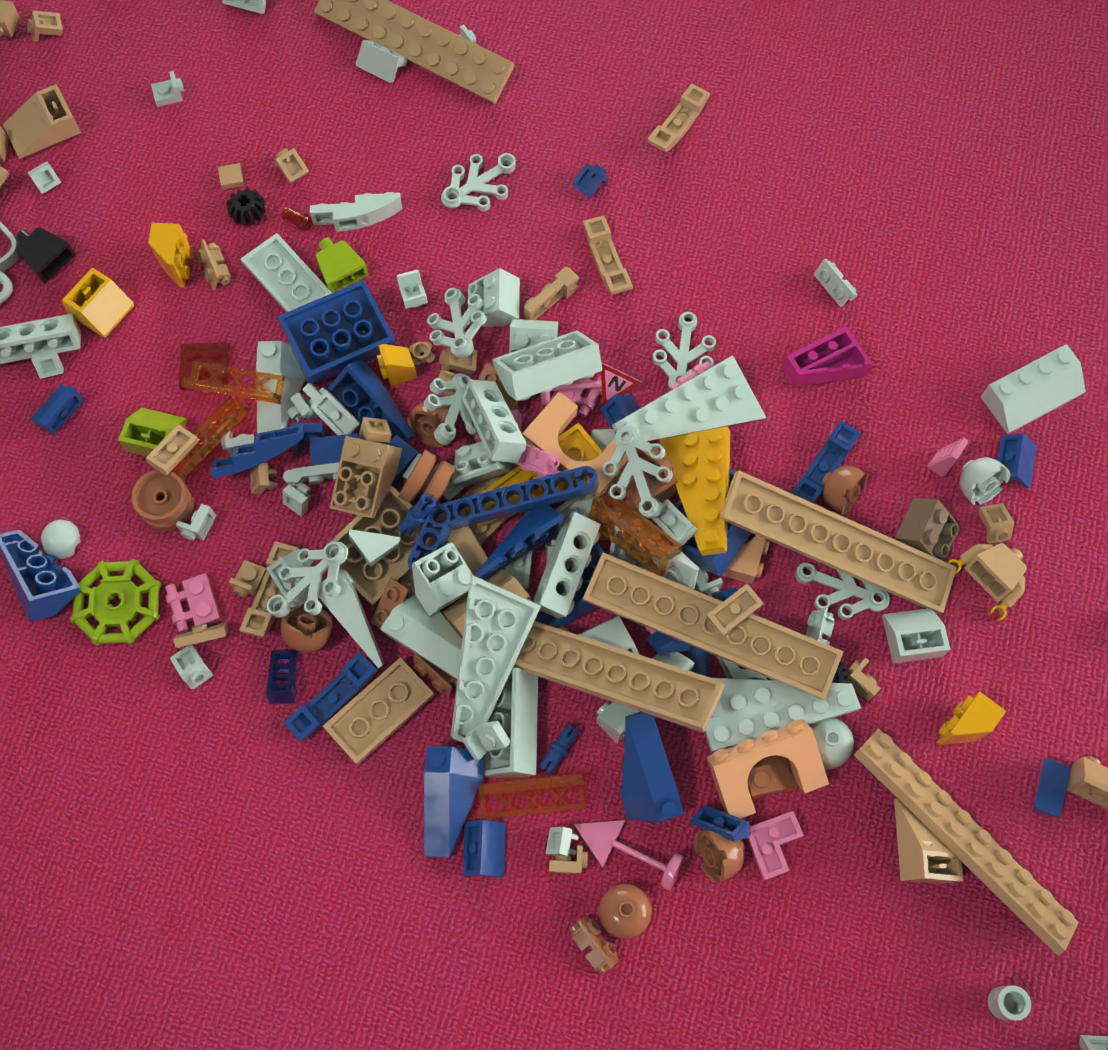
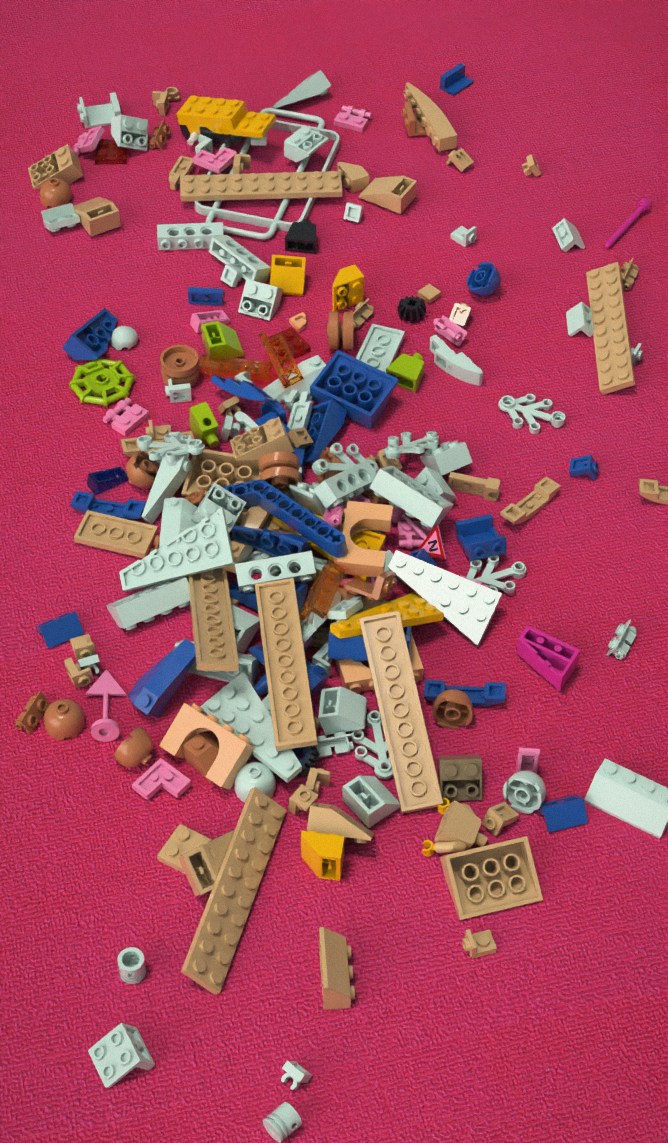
camera: 60 degrees right, 20 degrees down
tan plate [146,424,198,476] -> none
light aqua bracket [170,645,213,689] -> none
tan plate [173,623,229,648] -> none
clear red pin [282,207,312,231] -> none
light aqua slope [349,529,400,567] -> none
yellow slope [377,344,417,386] -> none
light aqua bracket [397,270,428,309] -> none
blue pin [398,494,436,536] -> none
tan plate [409,342,435,366] -> none
blue wedge [424,746,486,858] -> none
light aqua bracket [463,721,511,760] -> none
clear orange fence [478,774,586,820] -> none
blue pin [537,724,580,776] -> none
light aqua plant [602,426,673,518] -> none
blue slope [690,805,751,841] -> none
tan plate [706,584,764,637] -> none
blue slope [1033,758,1071,819] -> none
none -> tan bracket [70,634,96,661]
none -> tan plate [157,824,212,874]
none -> lime torso [189,402,220,448]
none -> bright pink slope [190,310,230,333]
none -> light aqua slope [238,279,283,321]
none -> tan bracket [288,784,318,816]
none -> light nougat tile [289,312,306,333]
none -> tan slope [307,802,374,843]
none -> light aqua slope [318,686,367,735]
none -> nougat wheel [327,311,353,350]
none -> bright pink hinge [433,315,468,347]
none -> tan slope [440,836,543,920]
none -> blue panel [455,514,507,561]
none -> blue cylinder [466,262,501,297]

